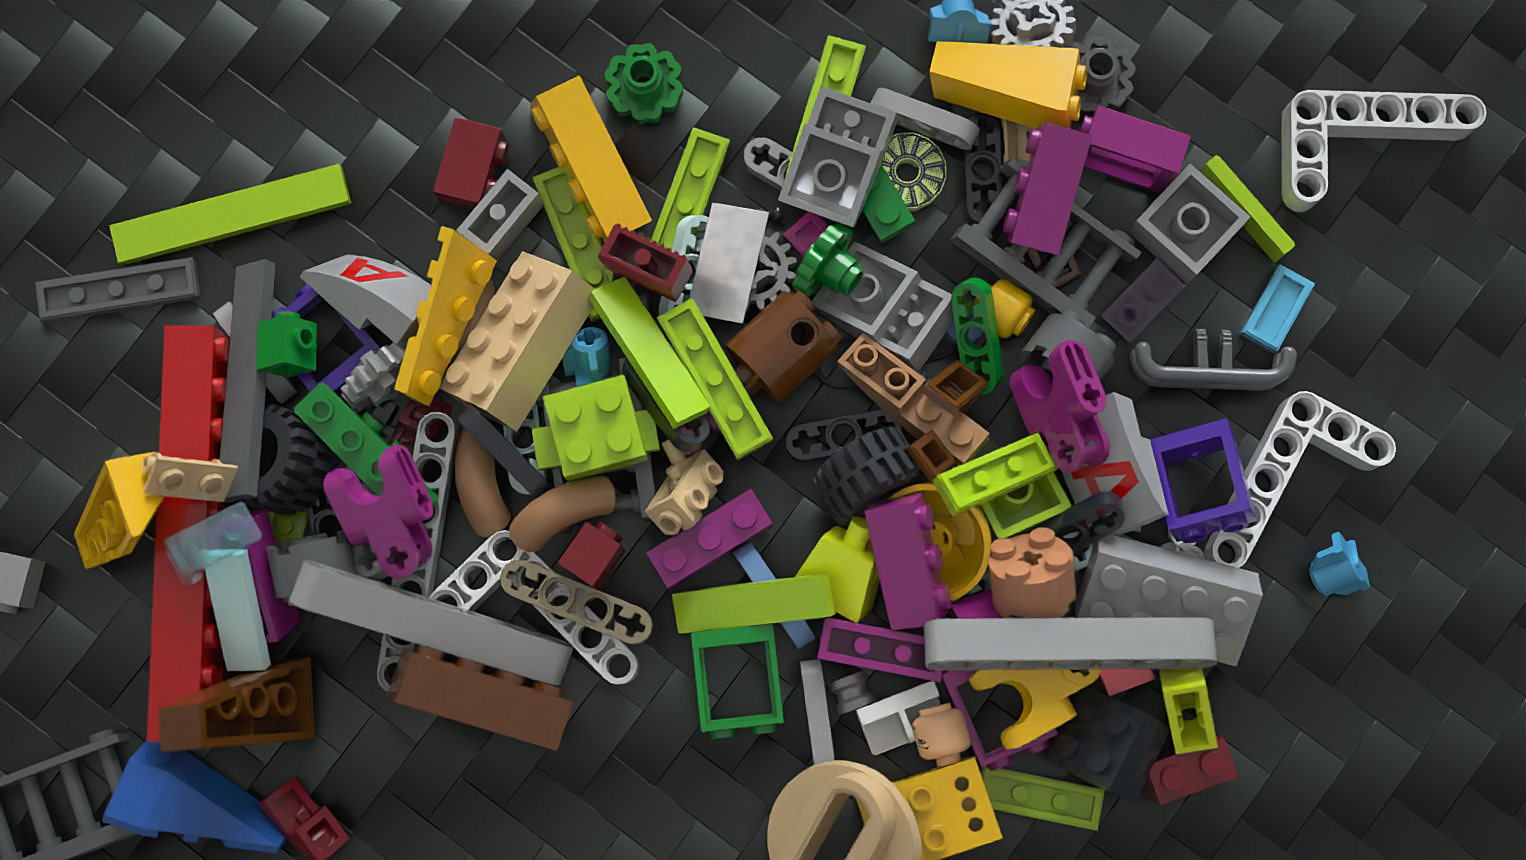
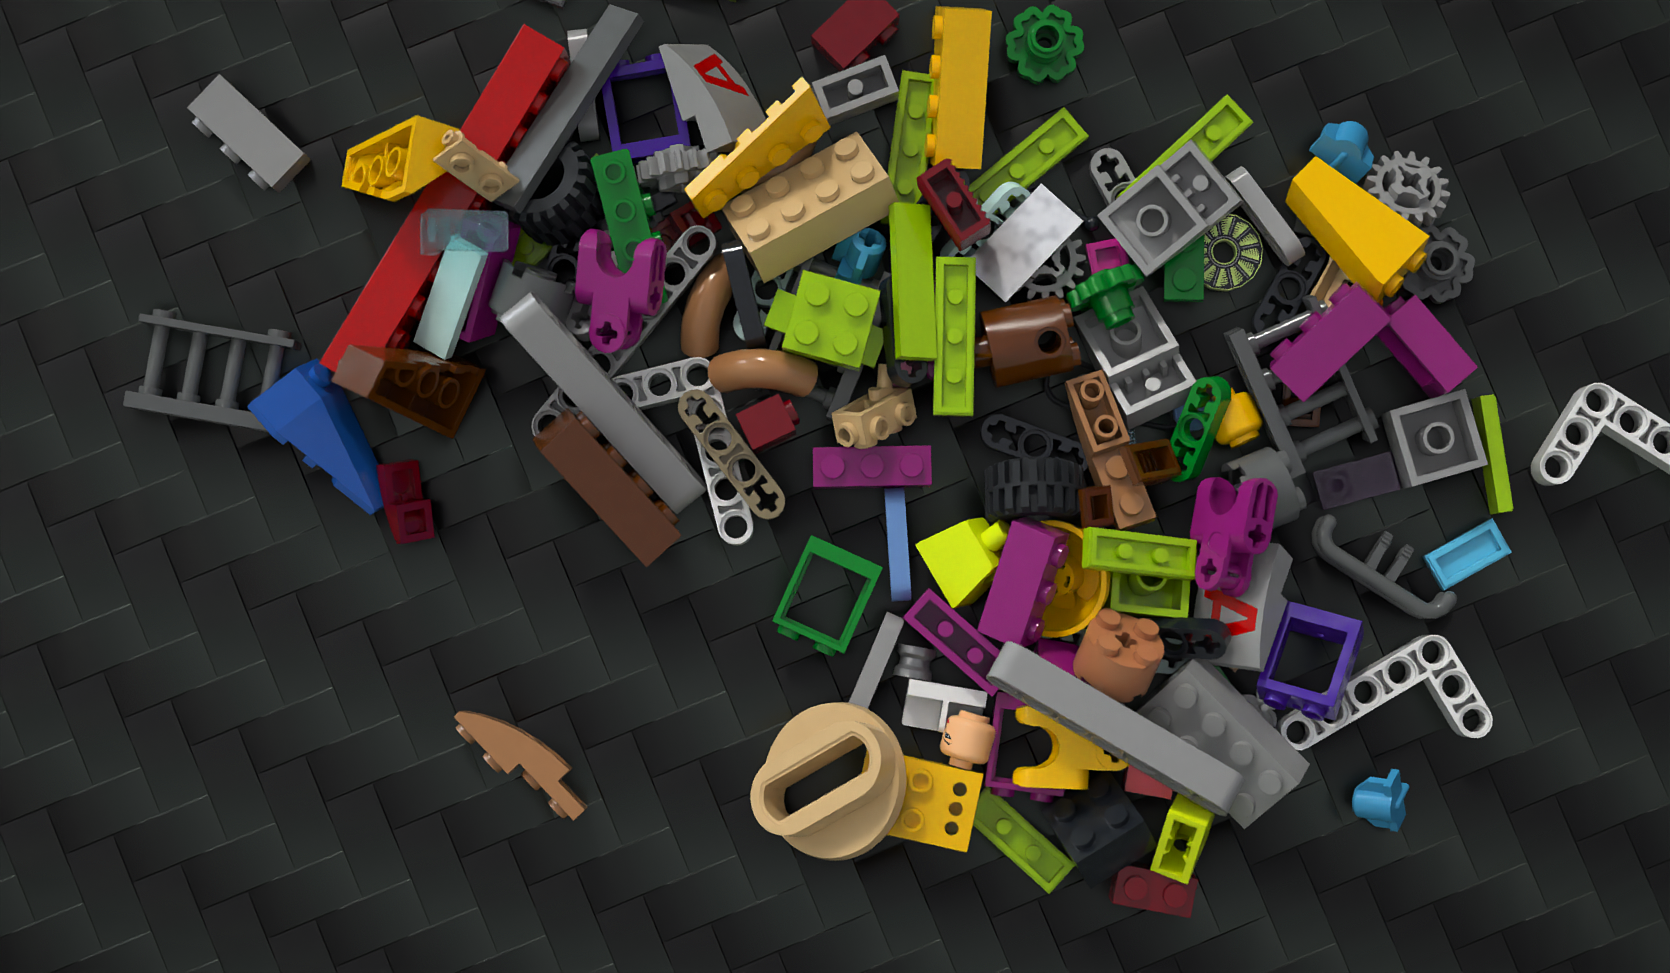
camera: 30 degrees right, 5 degrees up
green brick [256,311,317,378] -> none
lime tile [672,573,835,634] -> none

